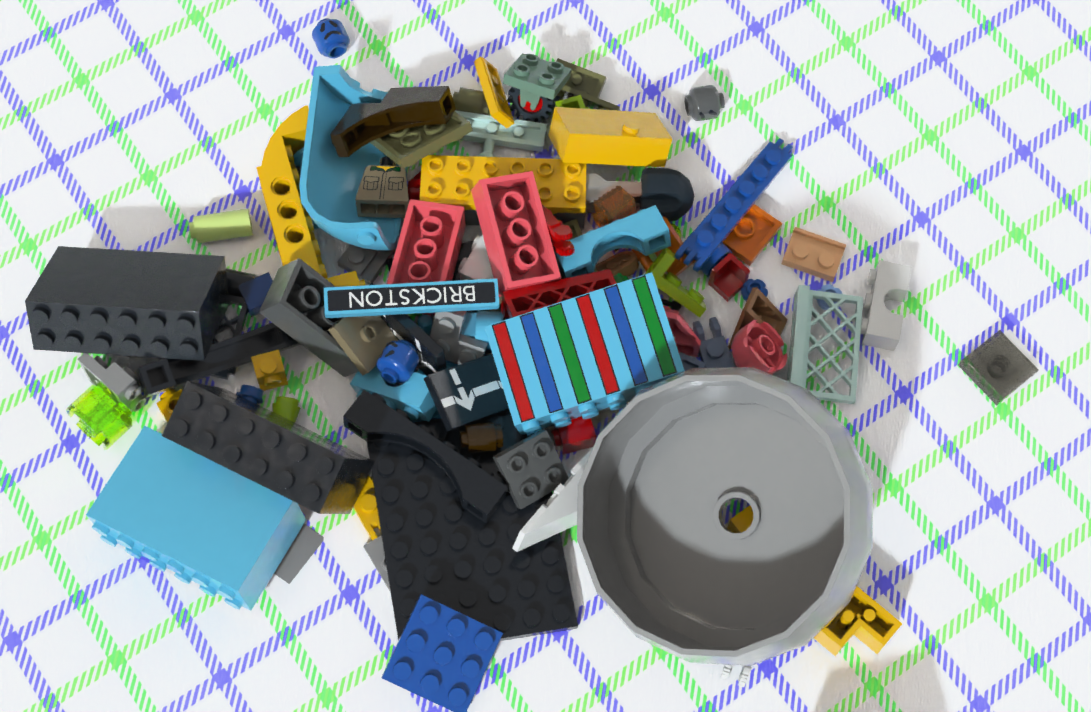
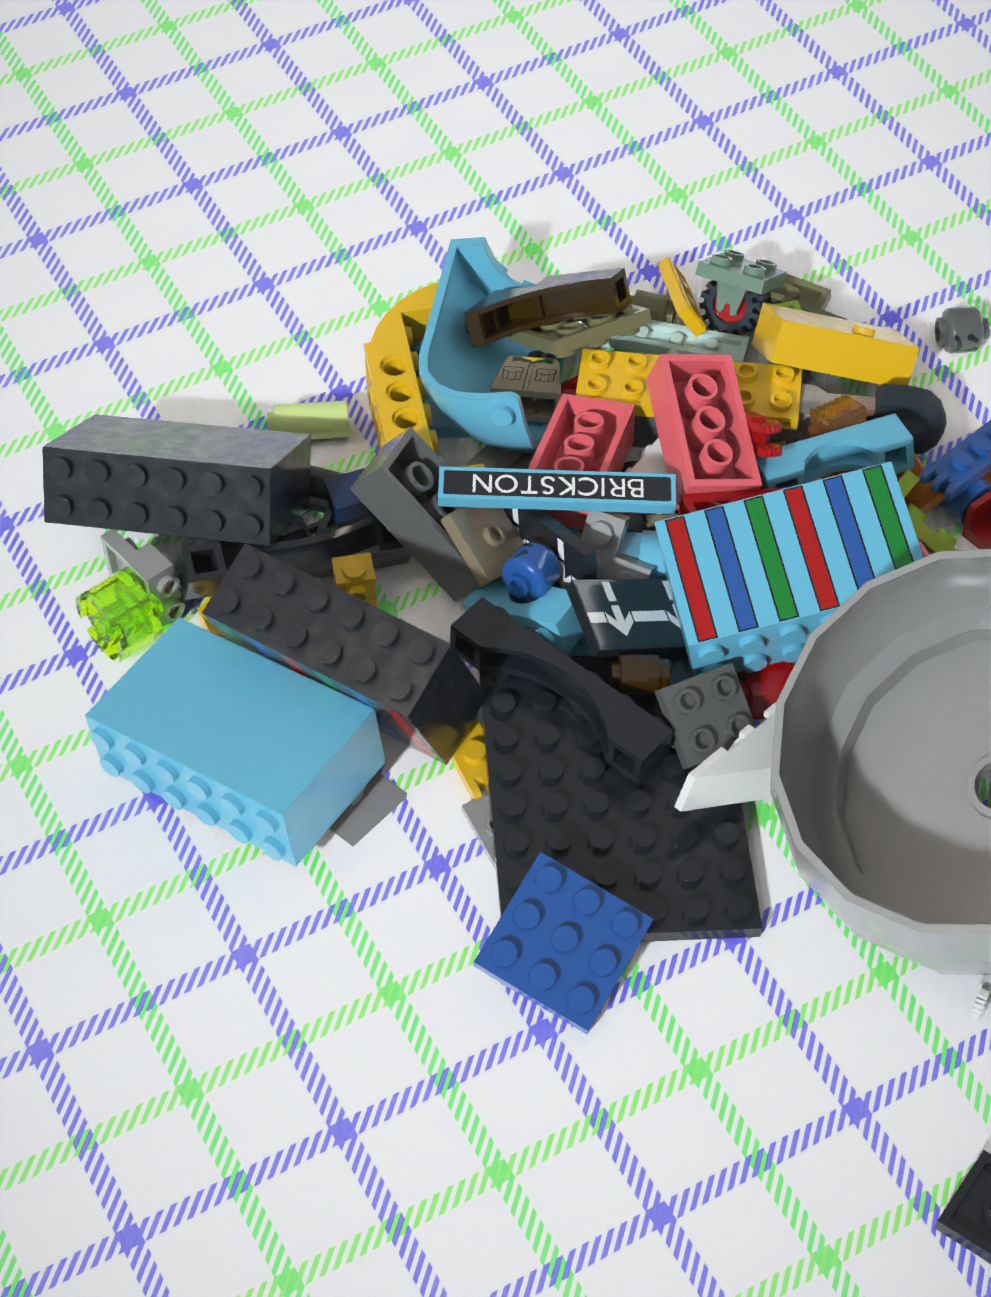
camera: 10 degrees right, 15 degrees down
blue head [312,18,350,59] -> none

